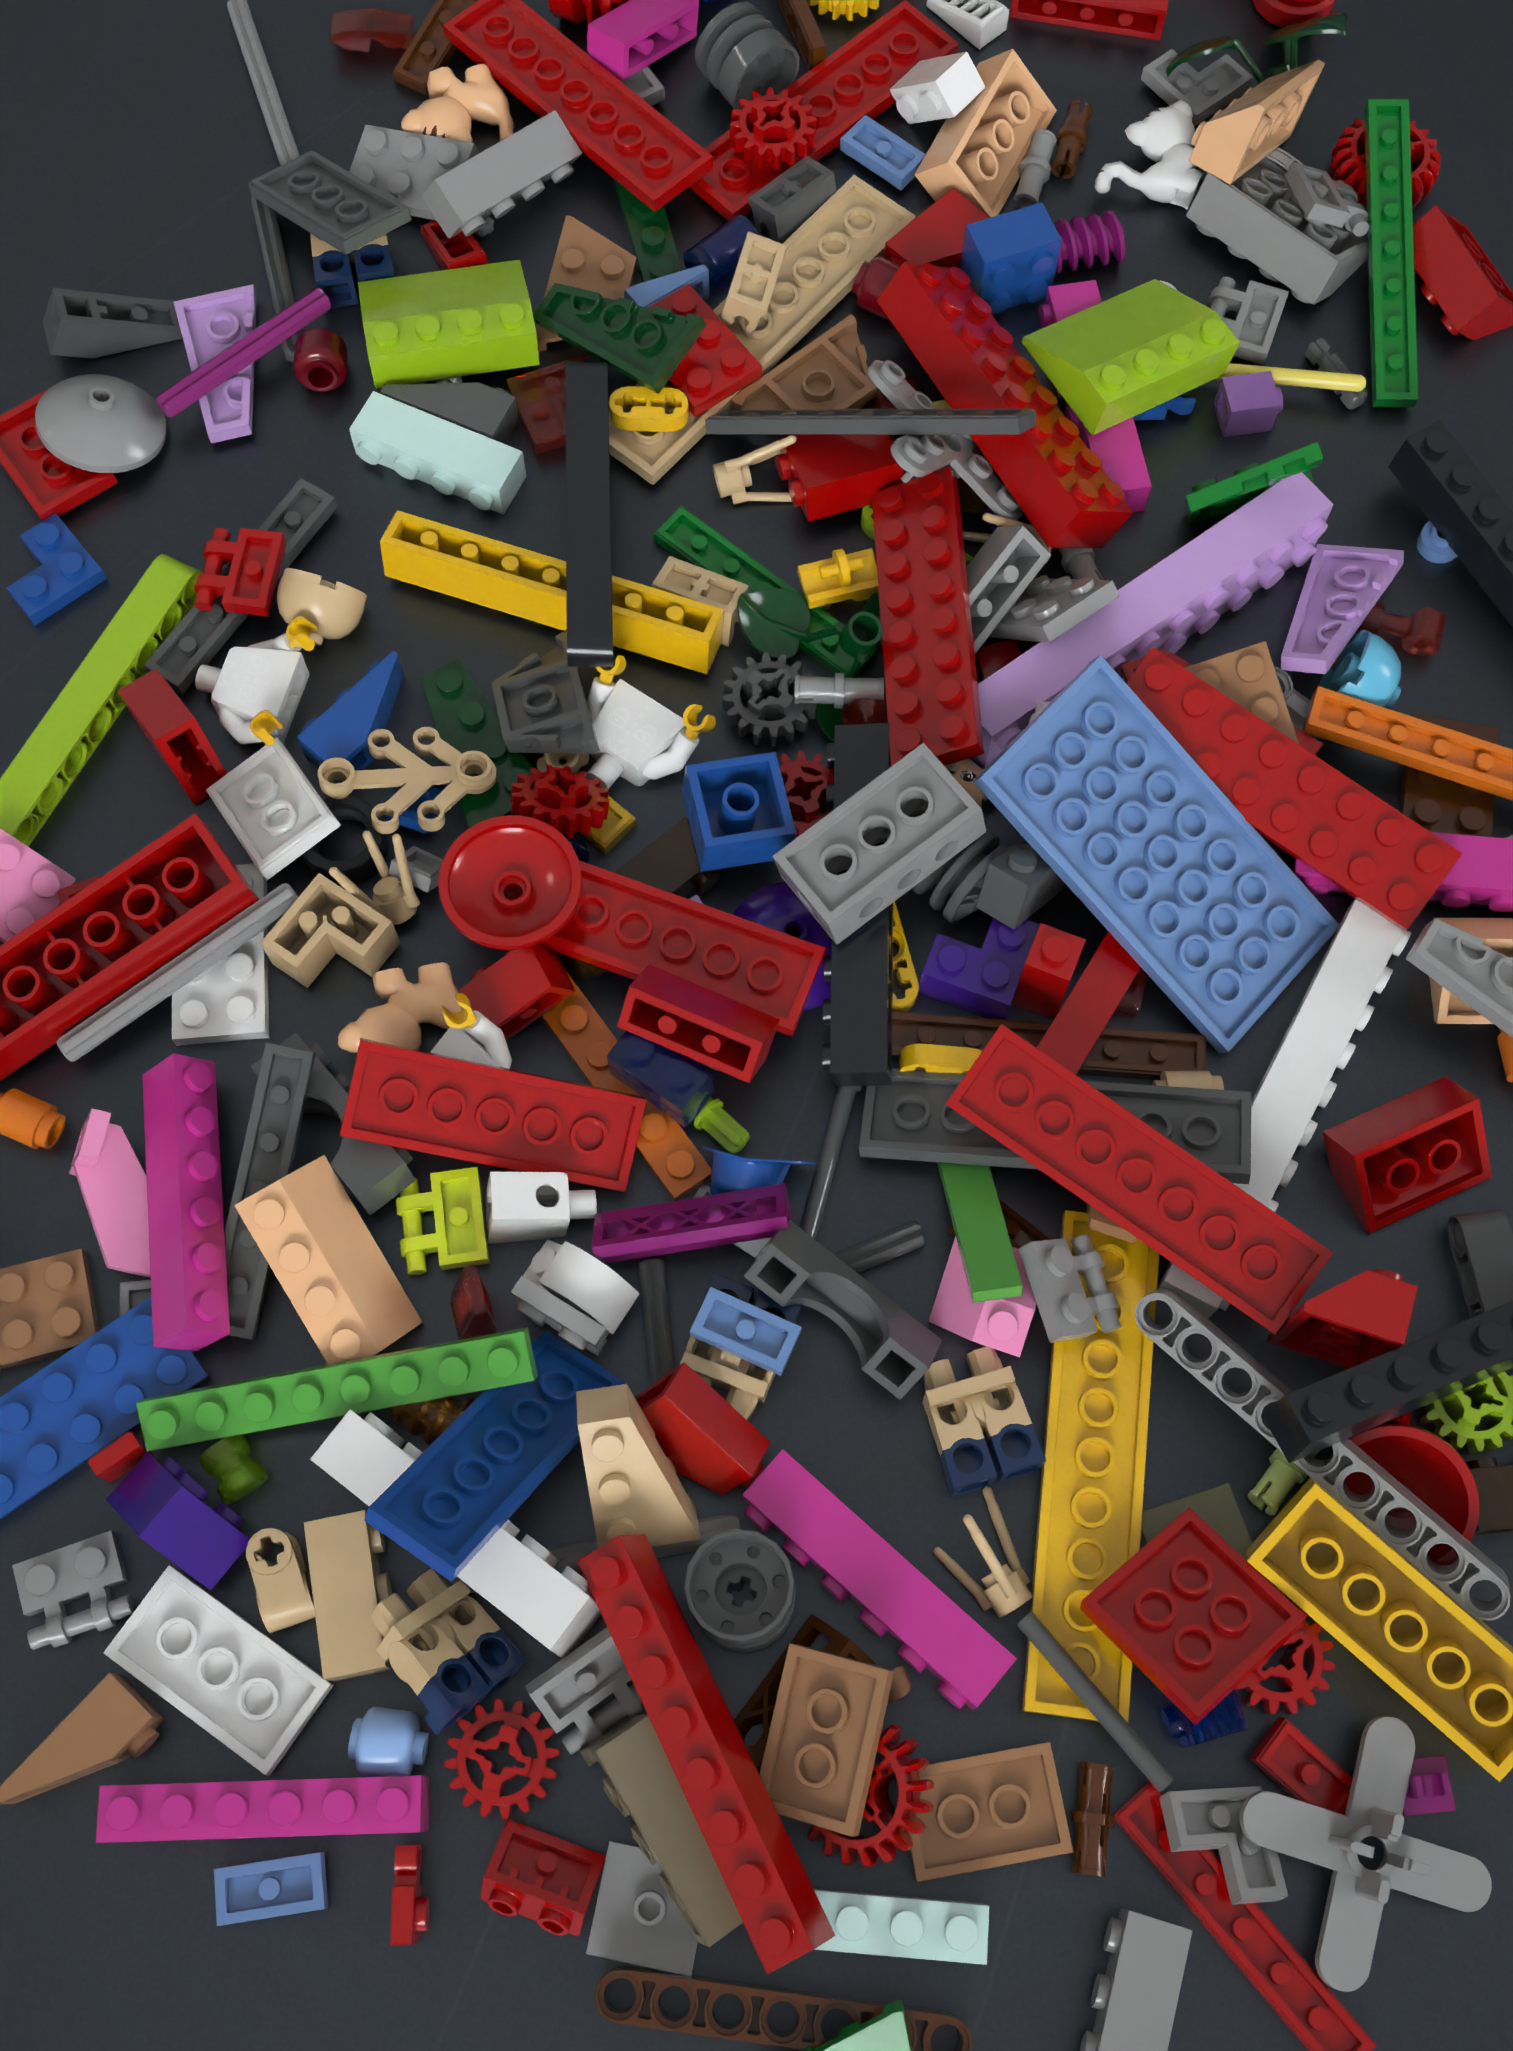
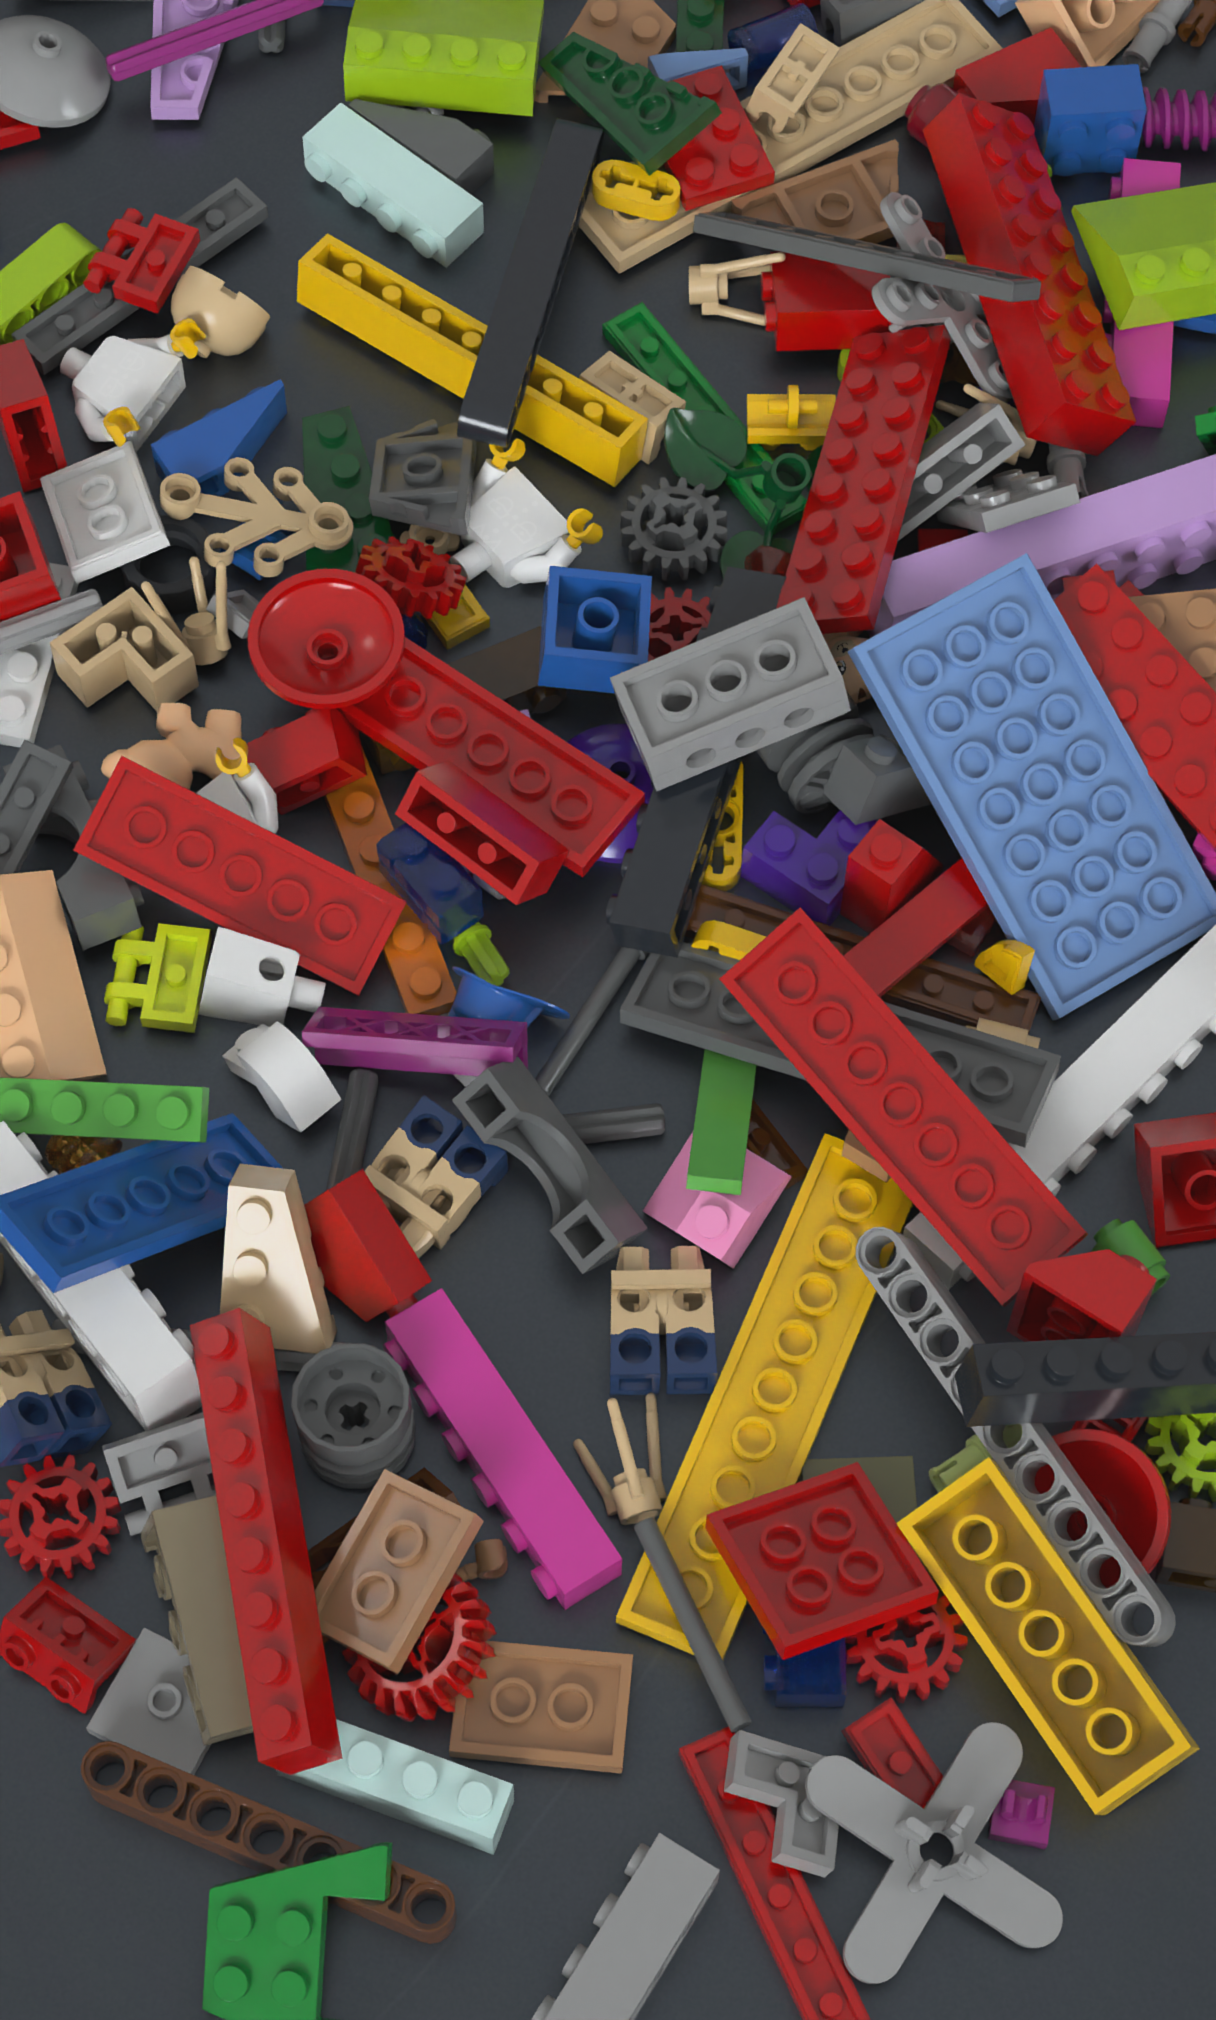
camera: 15 degrees right, 5 degrees down
dark red head [294,328,348,392] -> none
clear red slope [450,1265,497,1340] -> none
clear red plate [507,355,587,455] -> none
light grey plate [511,1275,609,1356] -> none
medium blue plate [690,1287,802,1376] -> none
light grey pin [794,673,884,709] -> none
light grey plate [1018,1234,1121,1343] -> none
reddish brown pin [1071,1761,1114,1877] -> none
none -> yellow tile [974,939,1035,995]
none -> bright green brick [1091,1219,1170,1295]

